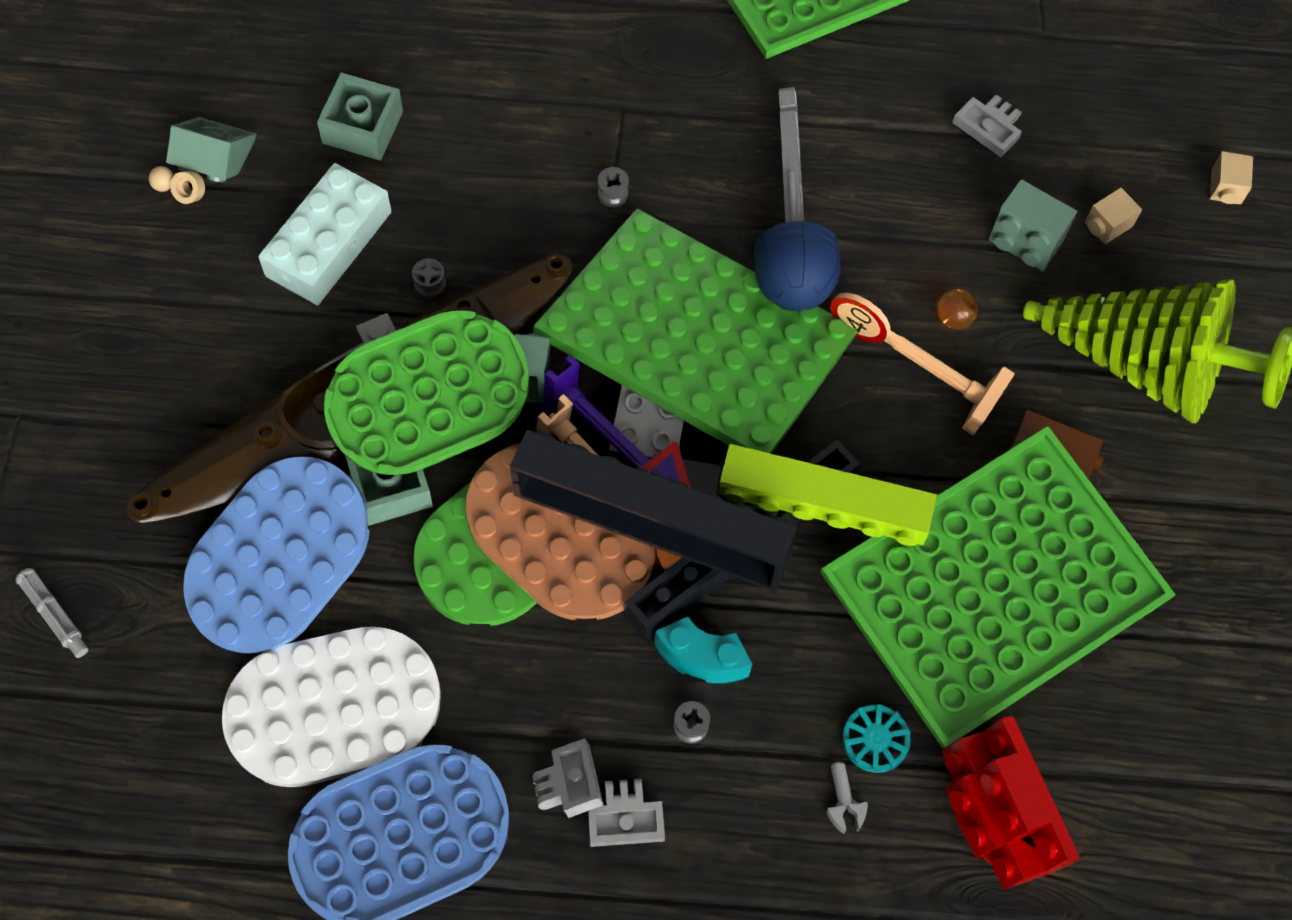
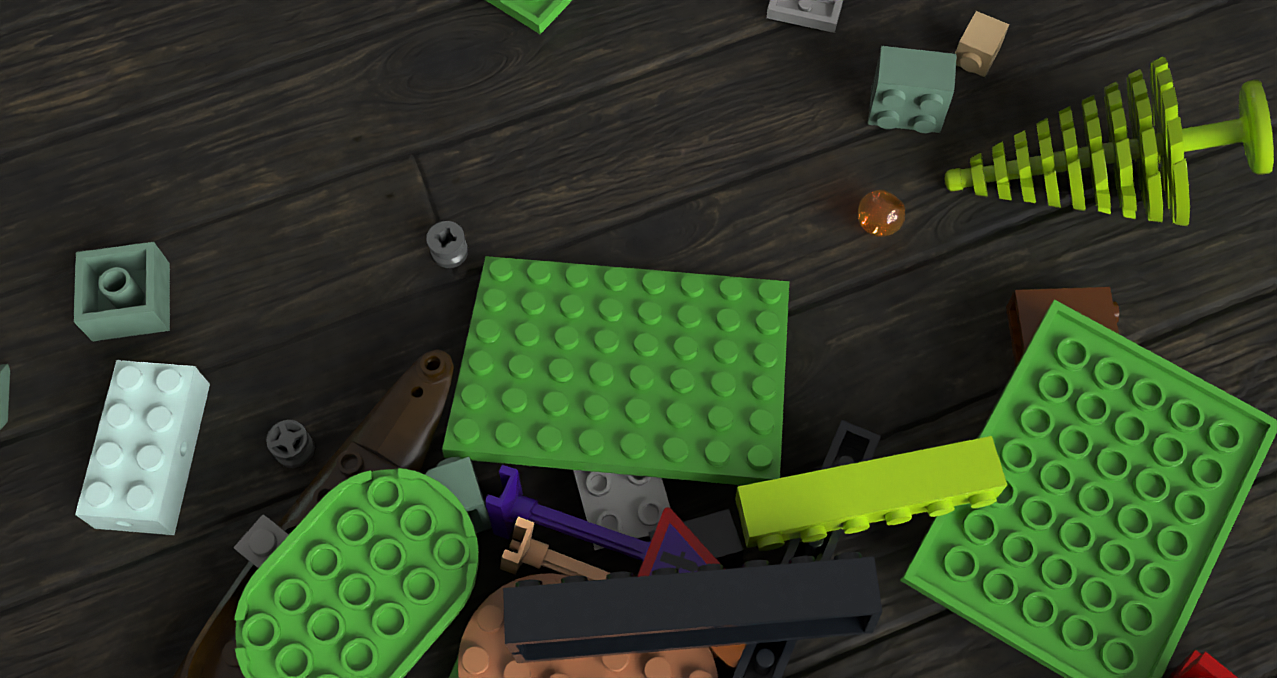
camera: 20 degrees left, 0 degrees up
dark blue piece [754,87,840,311] -> none
light nougat piece [830,293,1015,435] -> none

